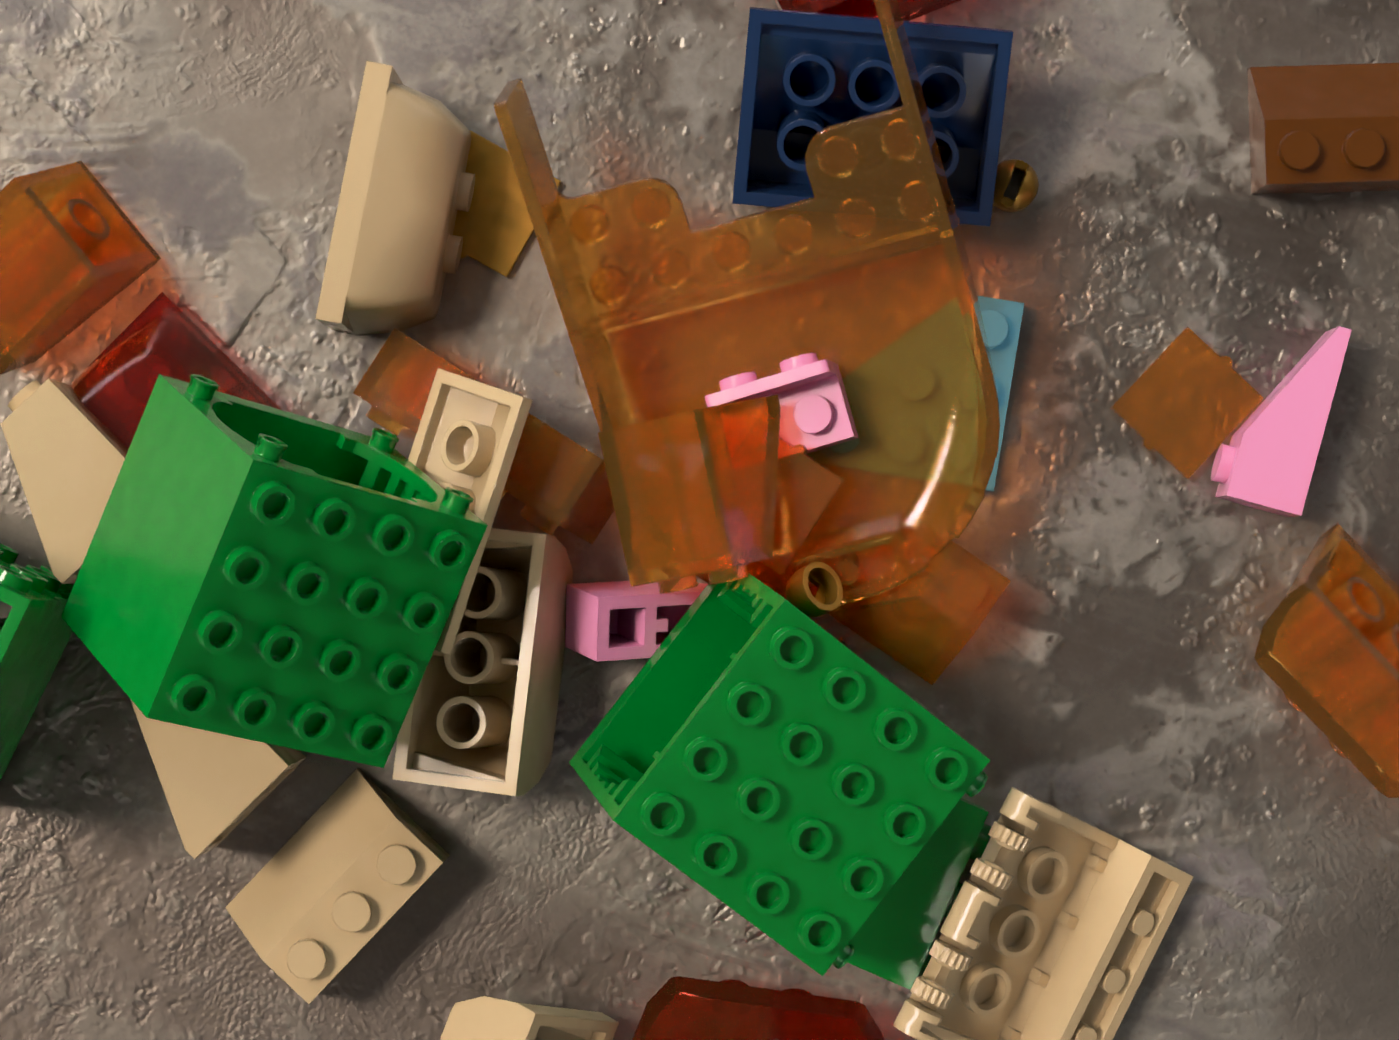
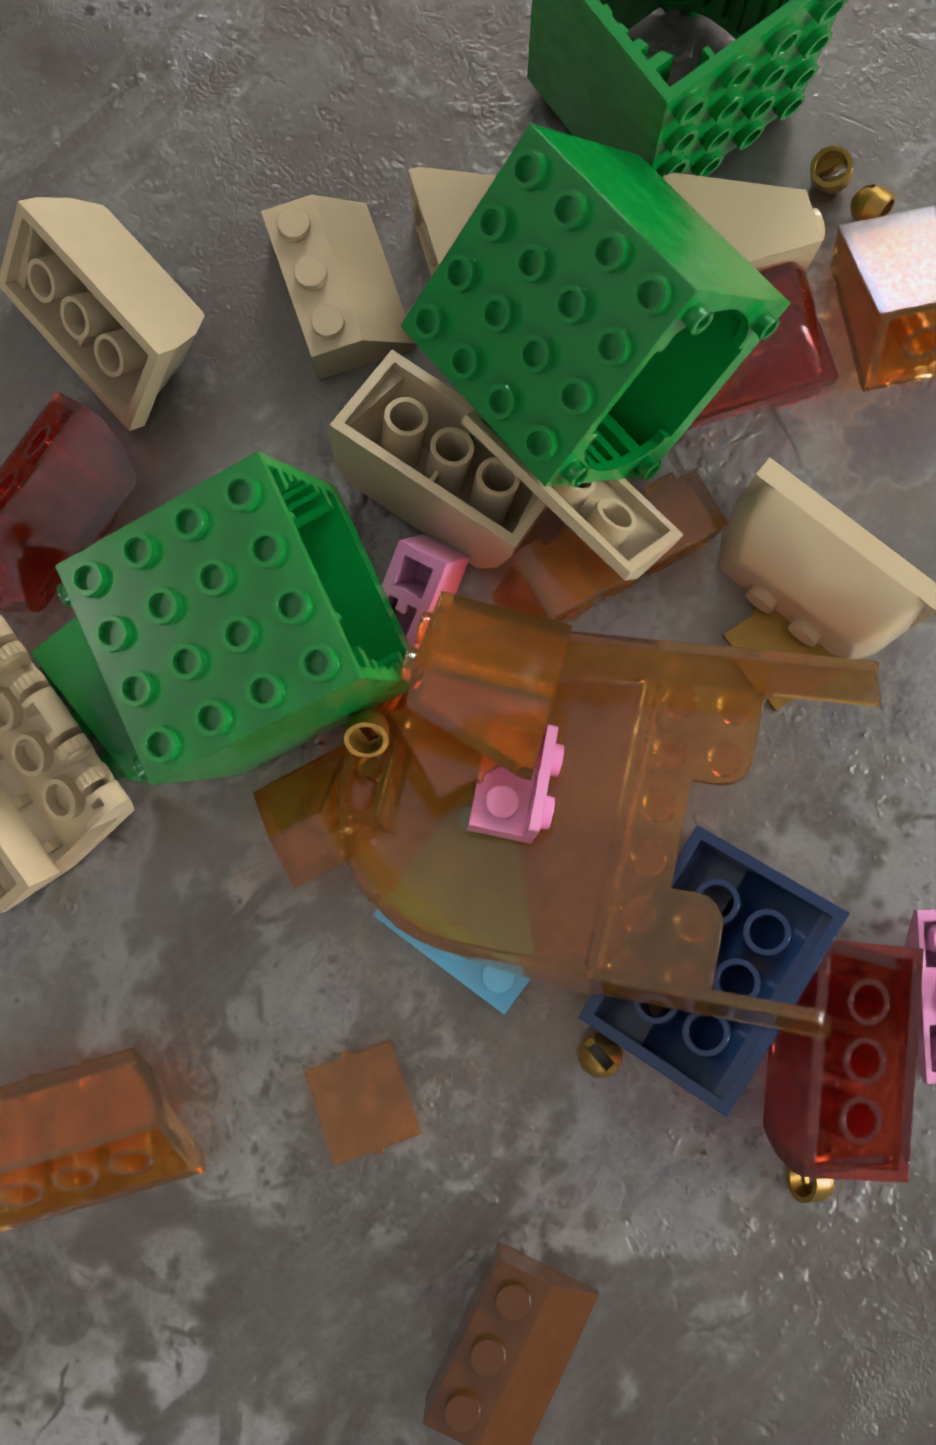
camera: 125 degrees right, 5 degrees down
bright pink slope [1211,326,1352,517] -> none

